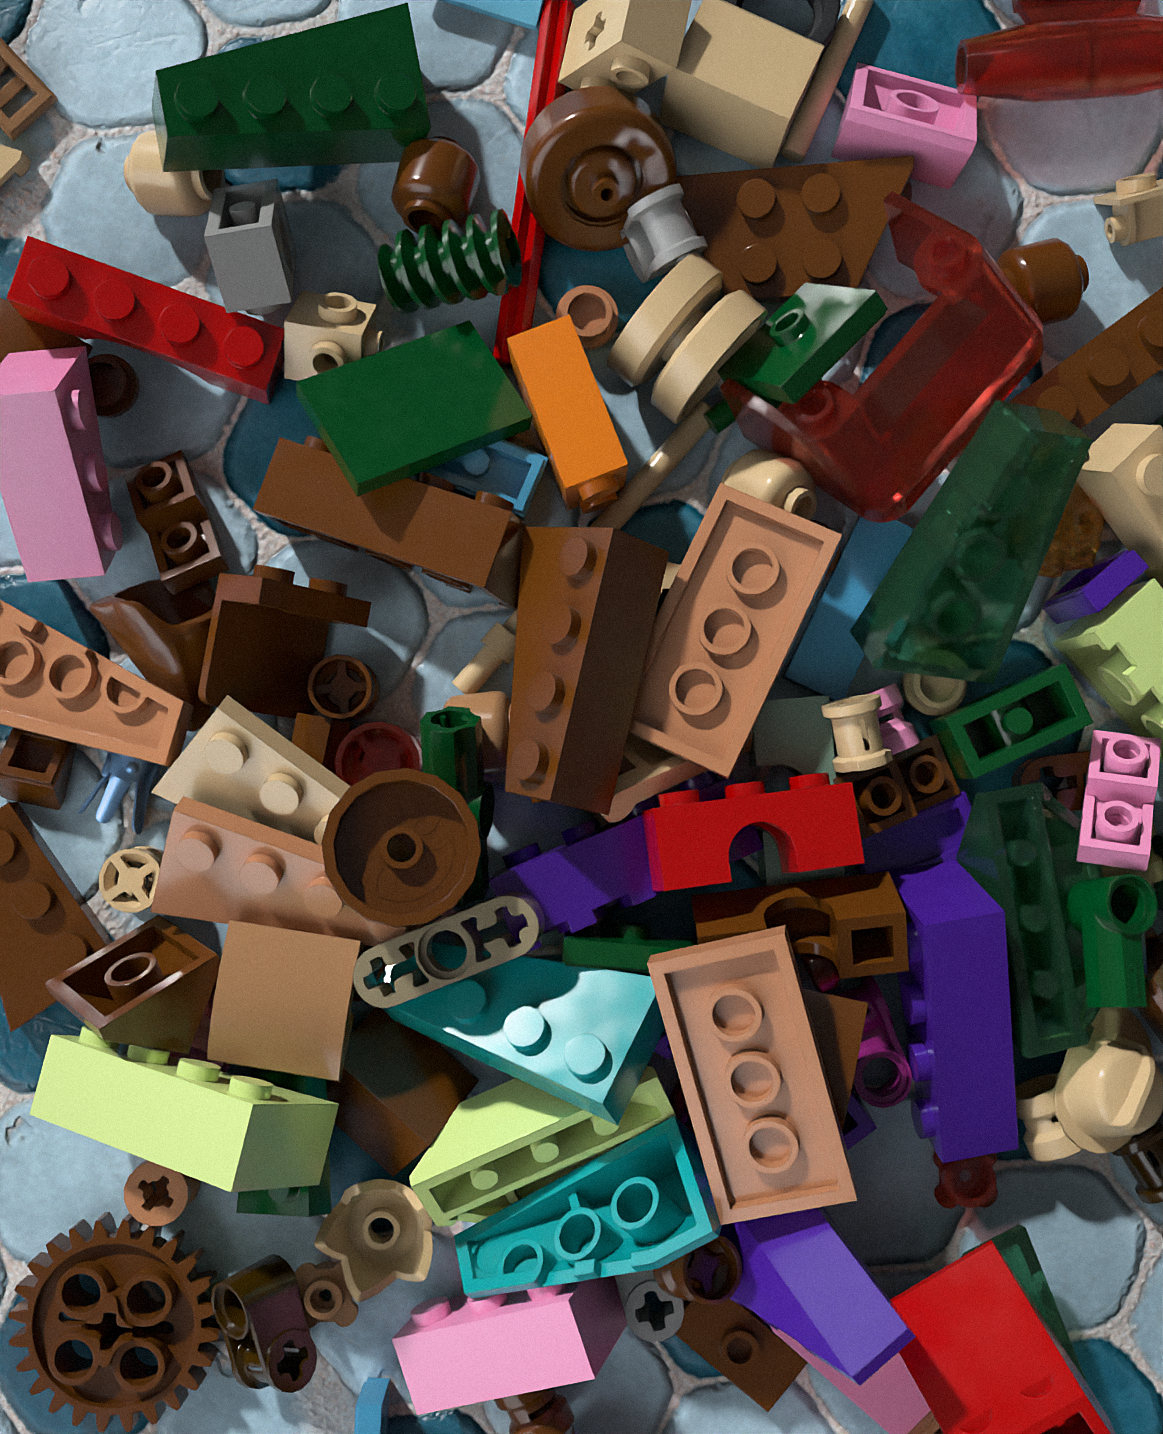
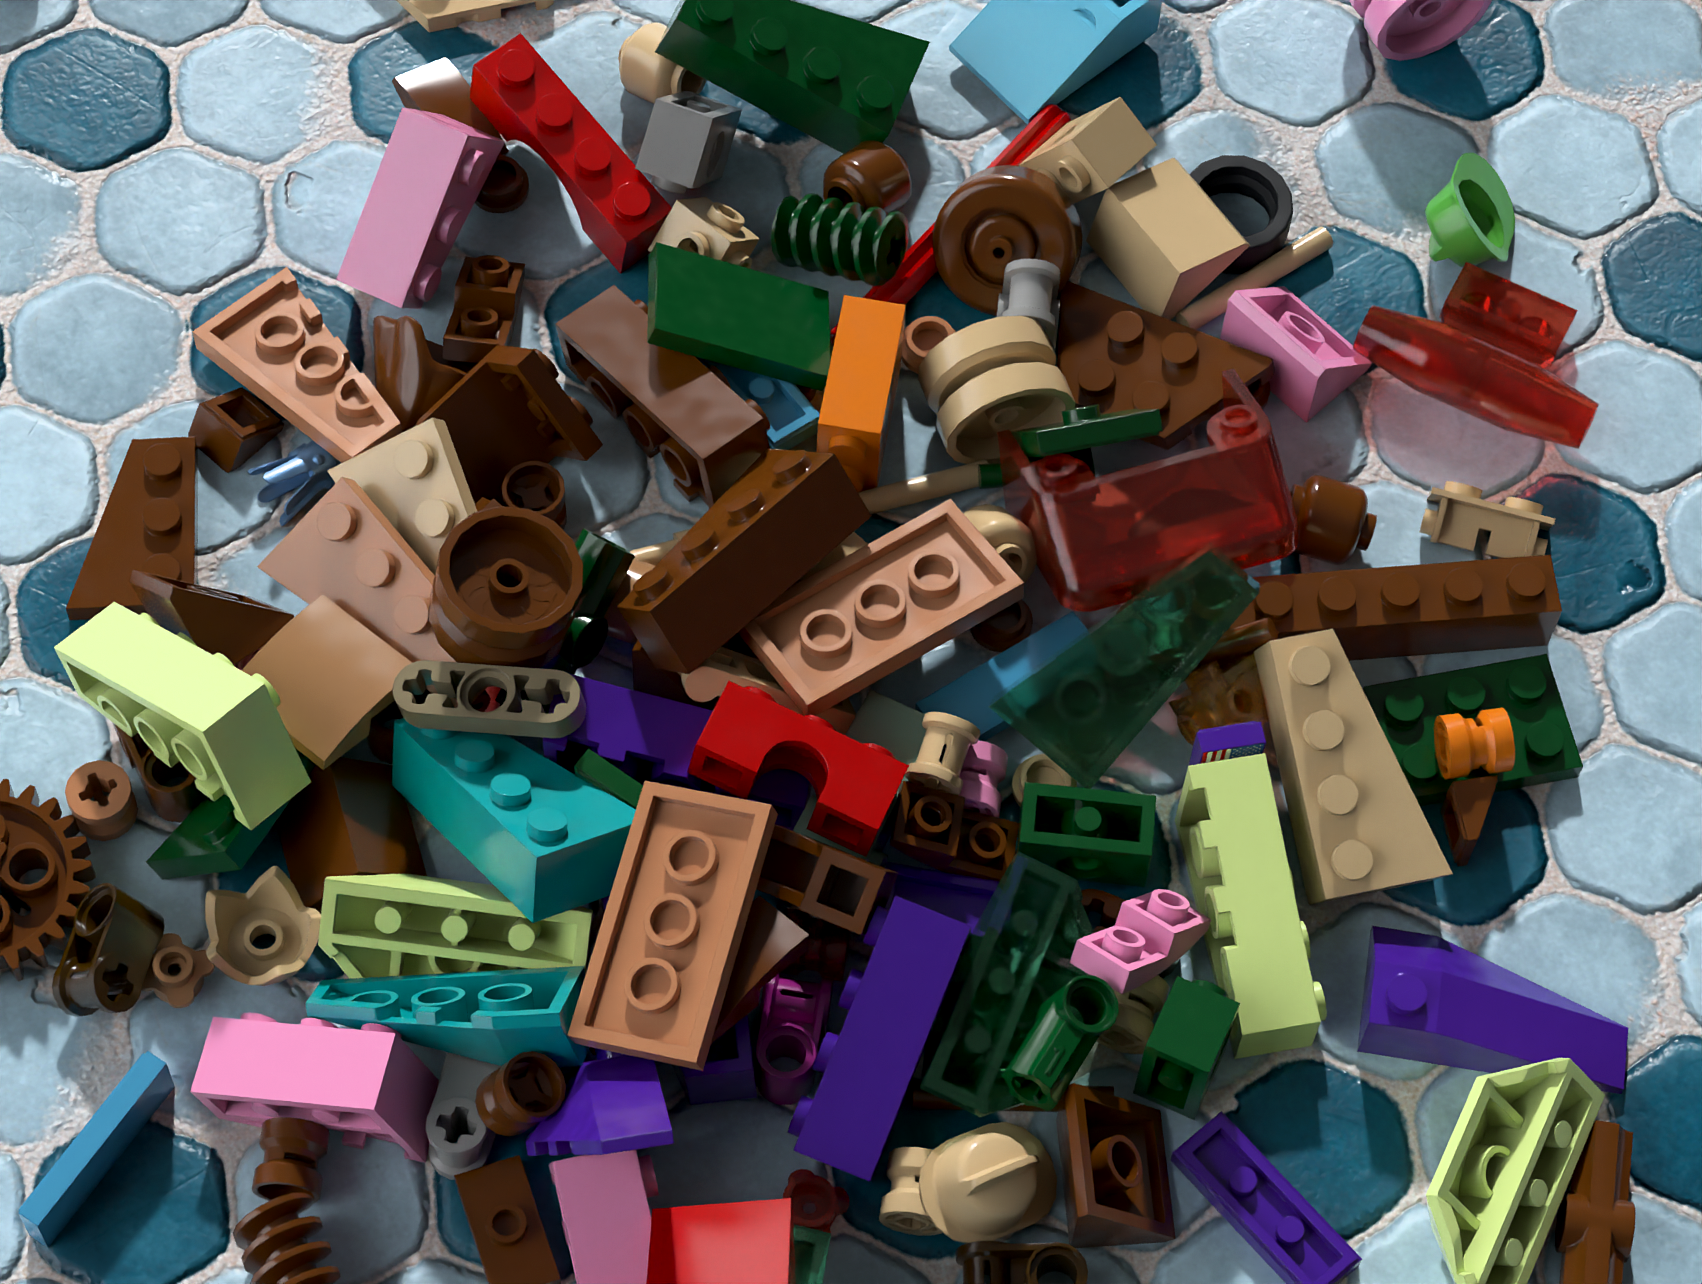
camera: 25 degrees right, 25 degrees down
tan wheel [99,846,164,913] -> none

